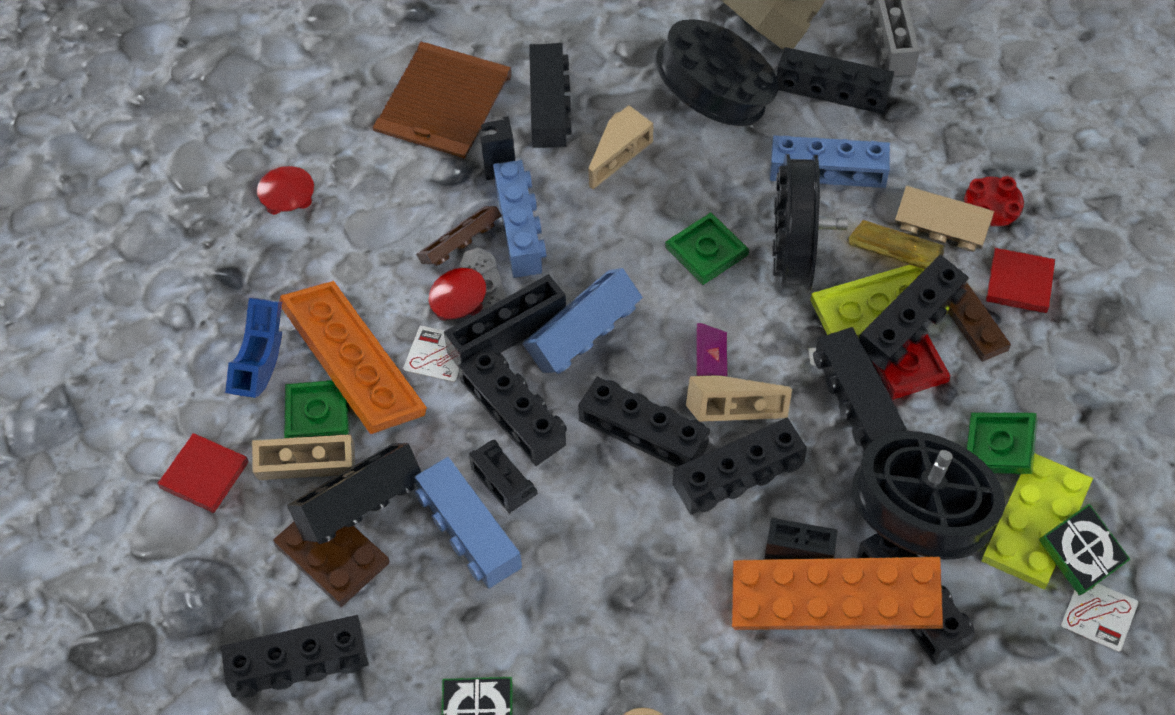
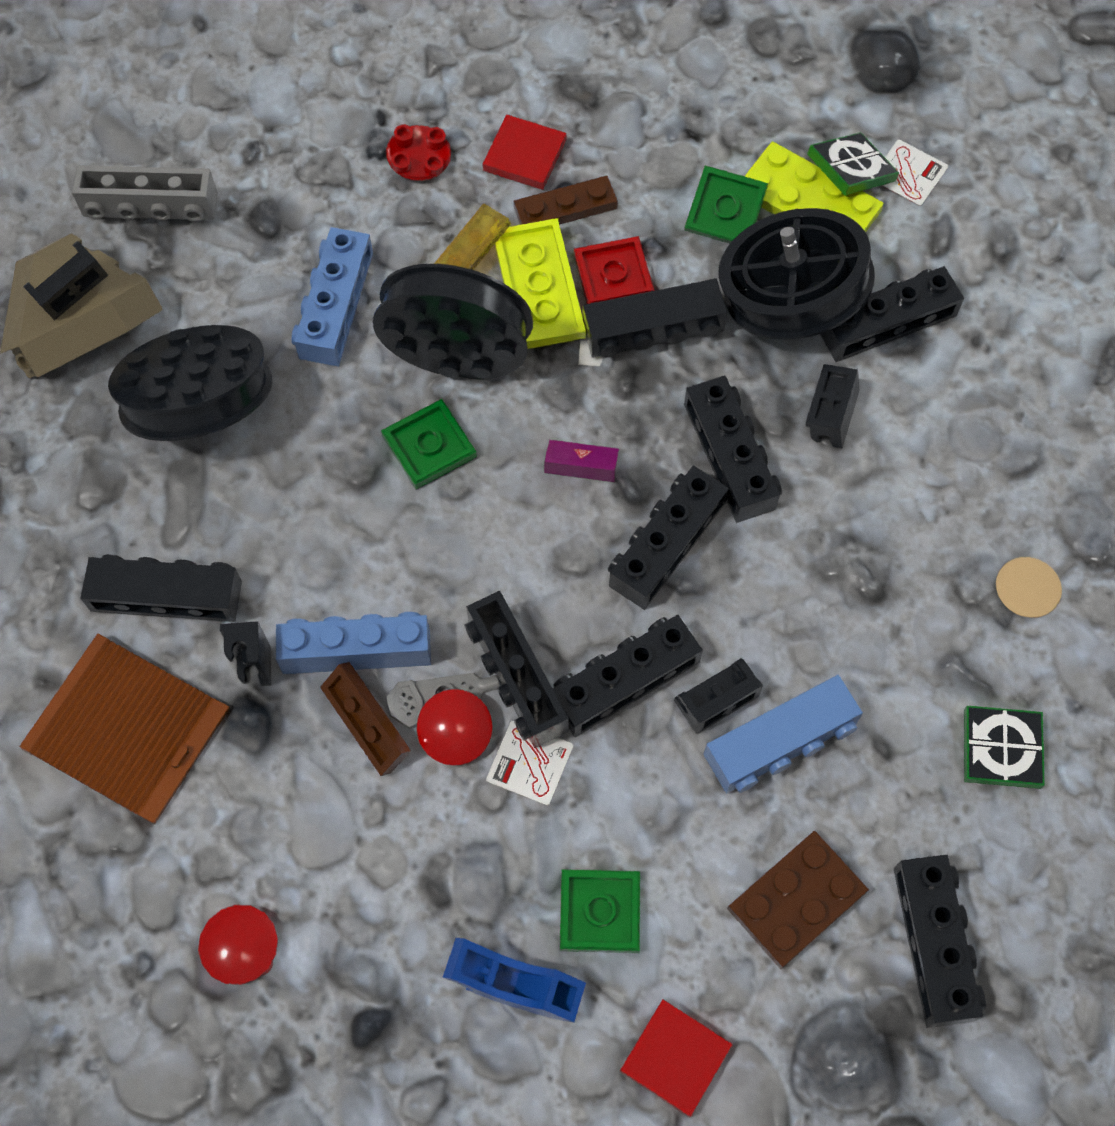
camera: 85 degrees left, 10 degrees up
tan brick [252,435,355,480] -> none
orange plate [279,281,427,435] -> none
black brick [287,443,421,544] -> none
medium blue brick [522,268,643,374] -> none
tan slope [588,105,653,189] -> none
tan slope [686,376,792,422] -> none
orange plate [732,557,943,630] -> none
black brick [777,47,895,114] -> none
black brick [859,254,969,371] -> none
tan brick [895,186,994,252] -> none

